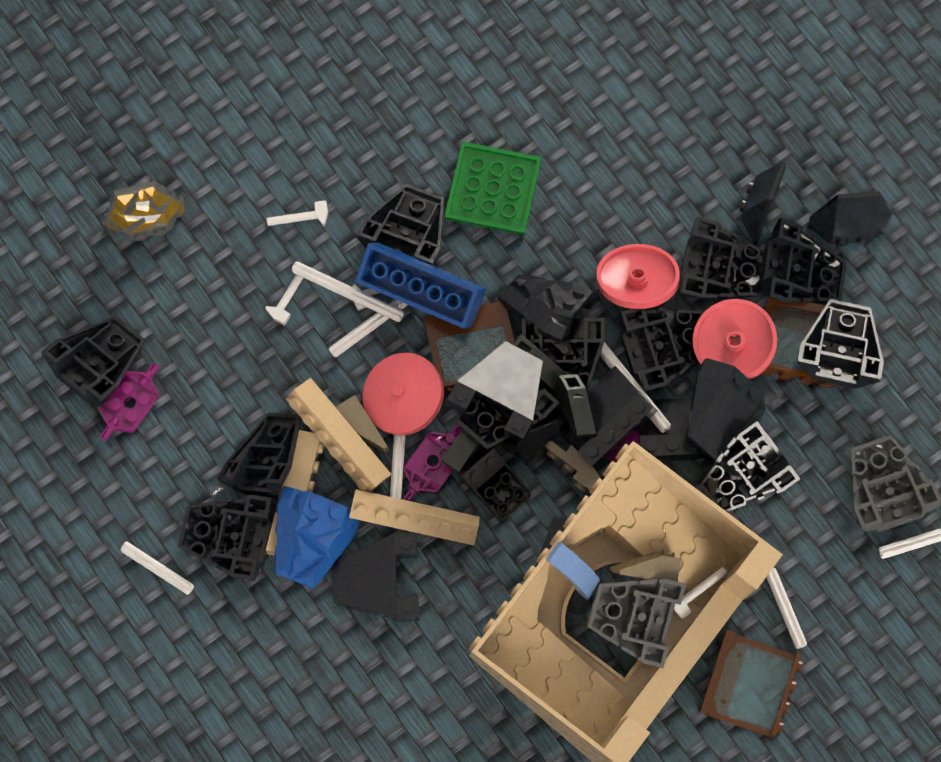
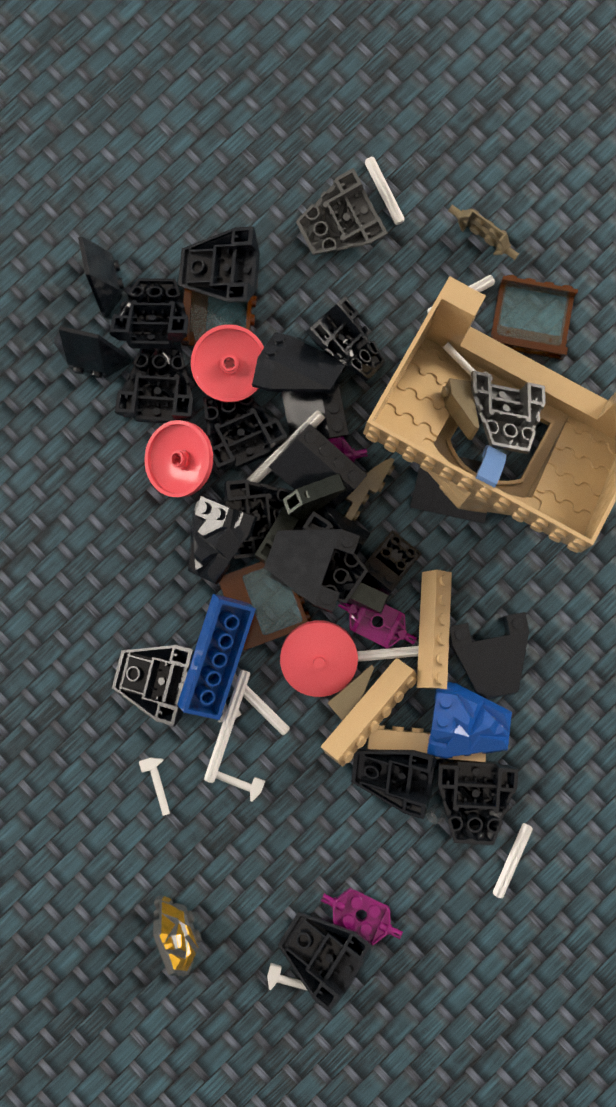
camera: 100 degrees left, 10 degrees up
green plate [445,141,542,236] -> none
none -> white piece [267,963,308,991]
none -> dark tan plate [448,205,519,260]

